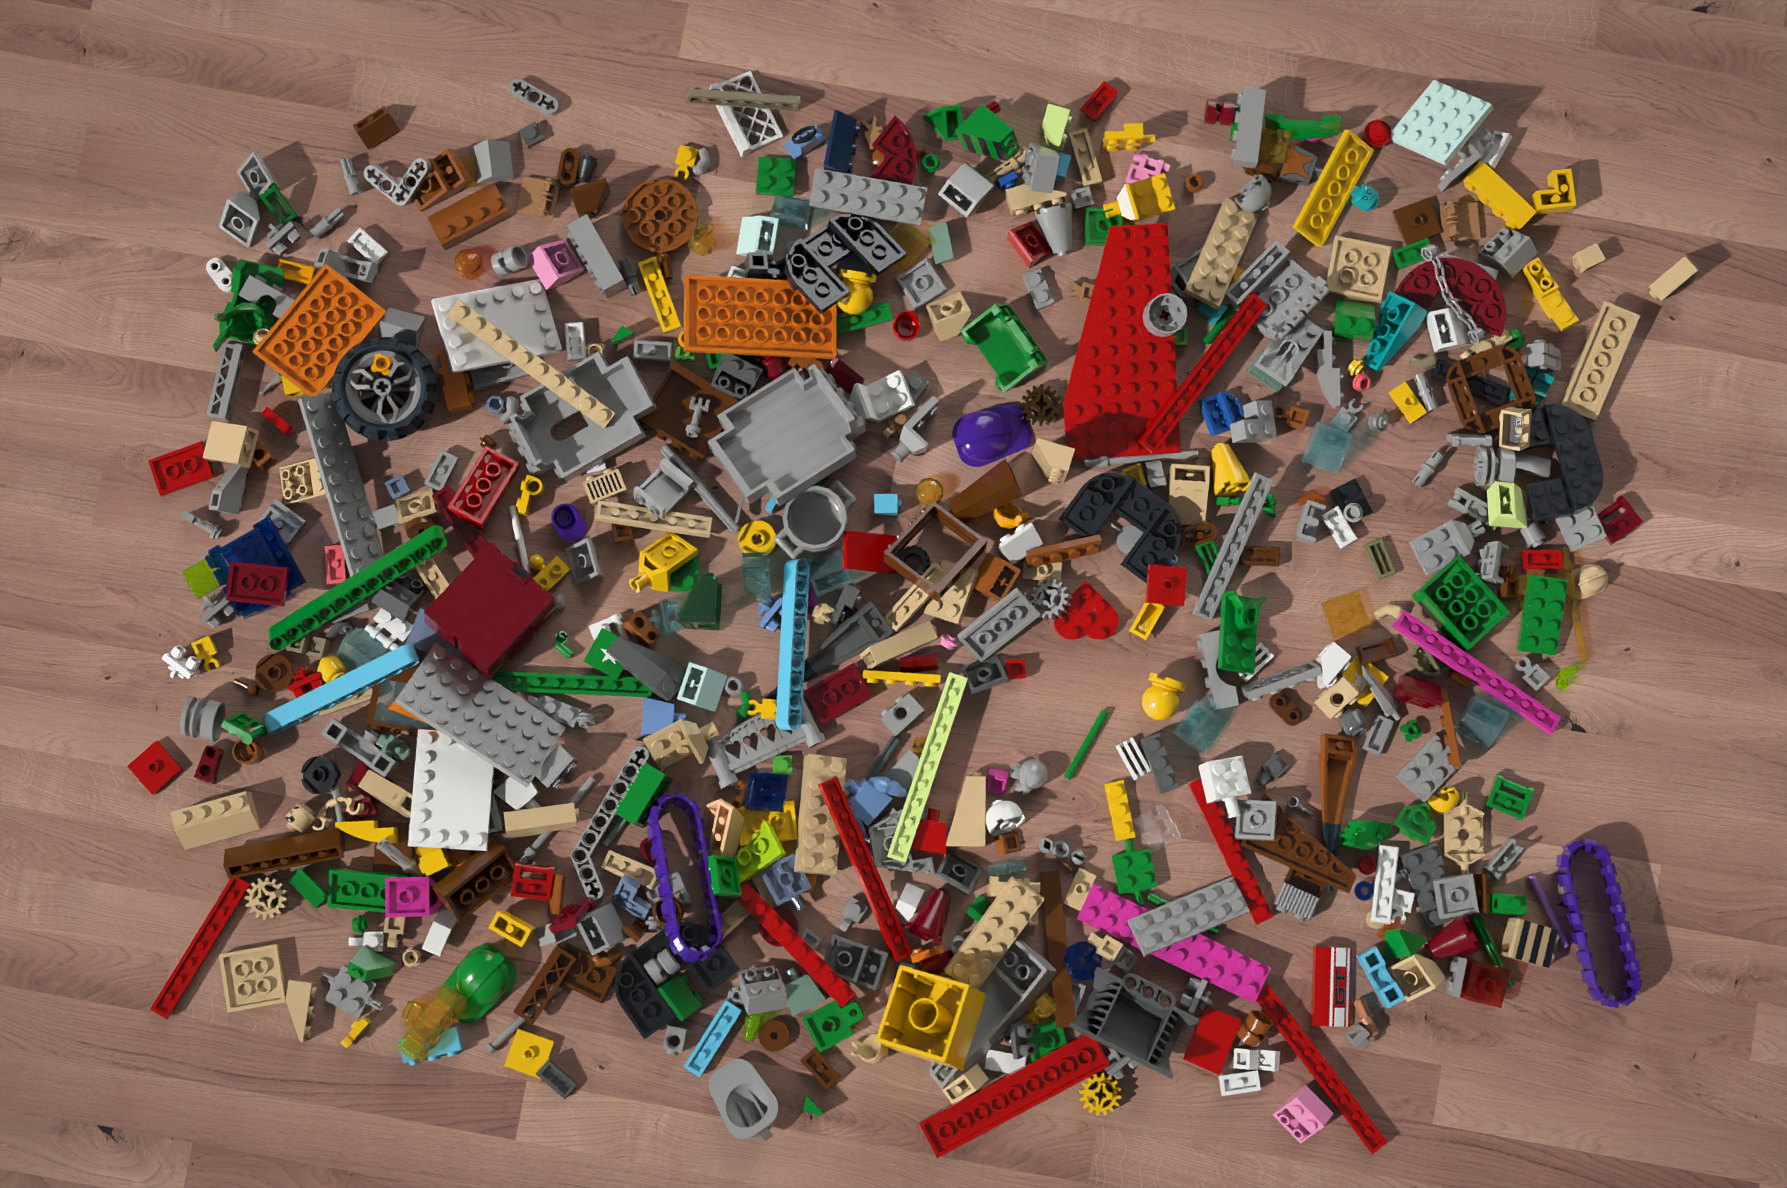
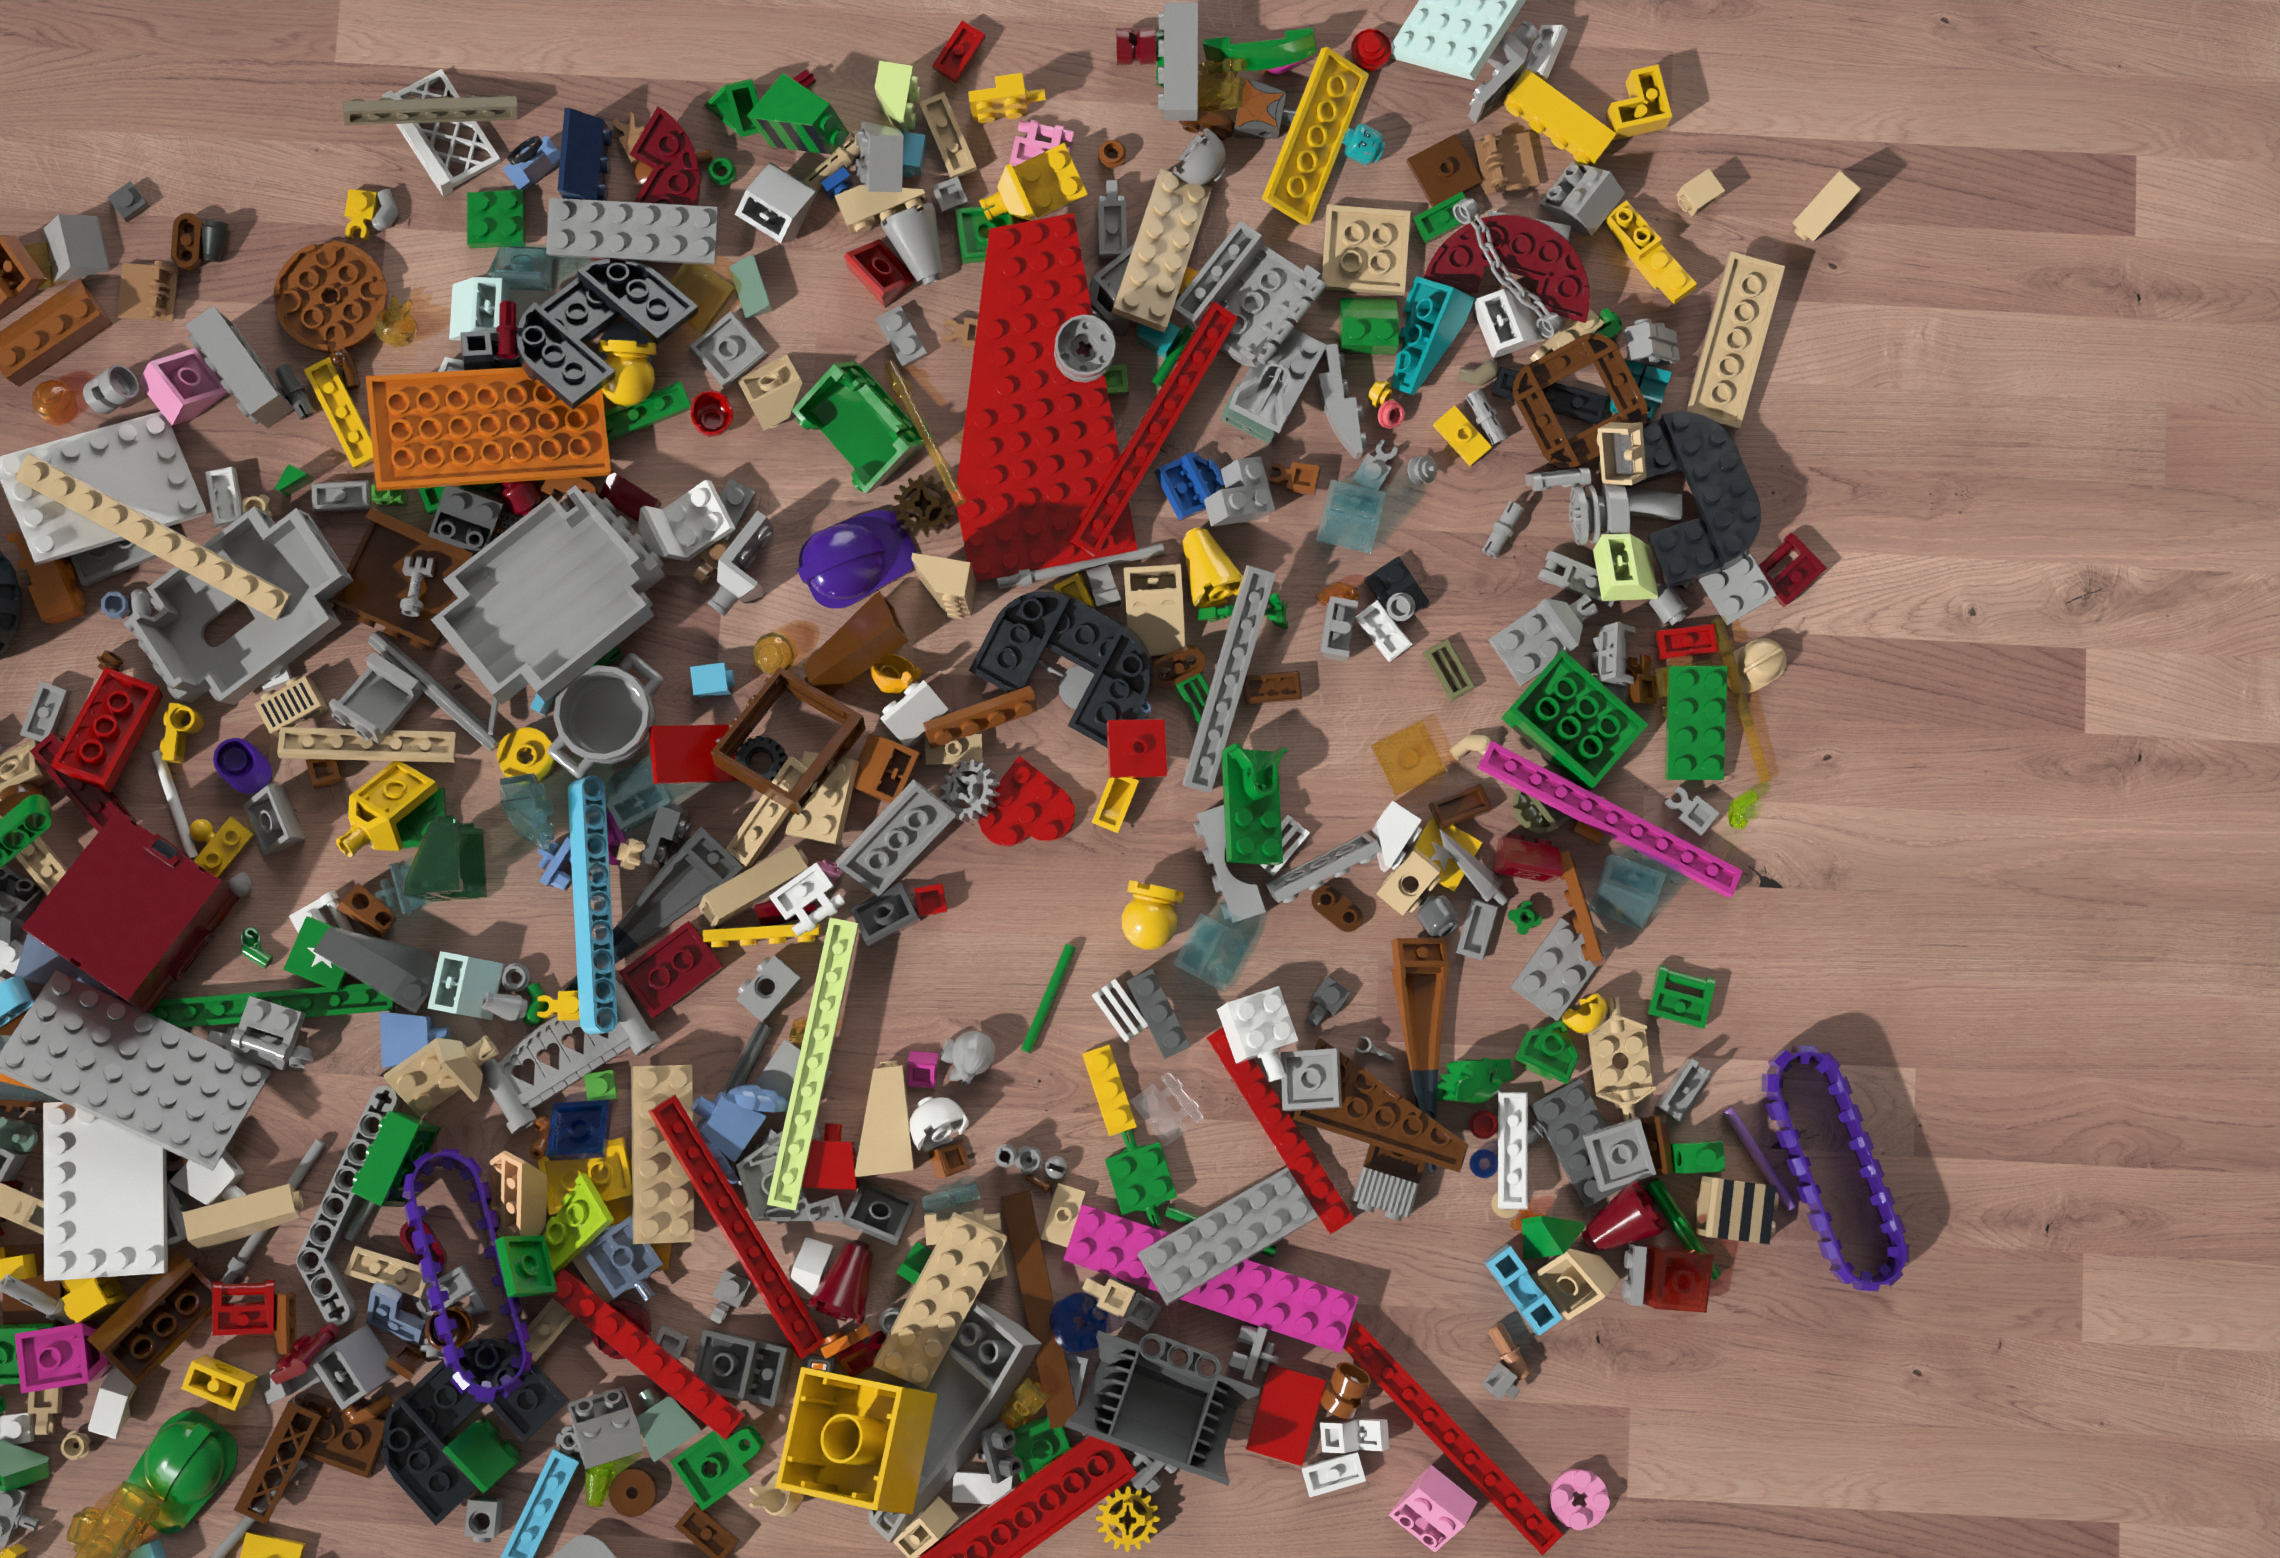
camera: 10 degrees left, 0 degrees up
orange plate [447,849,471,869] -> none
light grey beam [509,78,560,116] -> none
light grey slope [535,744,578,789] -> none
reddish brown slope [569,178,611,220] -> none
light grey wheel [644,948,681,985] -> none
red slope [1311,946,1353,1027] -> none
white plate [1391,888,1415,925] -> none
none -> light grey plate [231,996,306,1063]
none -> light grey cone [481,992,527,1023]
none -> dark red axle [496,300,518,359]
none -> white plate [769,863,846,937]
none -> clear yellow bar [885,361,966,506]
none -> light grey hinge [1098,180,1127,259]
none -> bright pink plate [1550,1469,1610,1530]

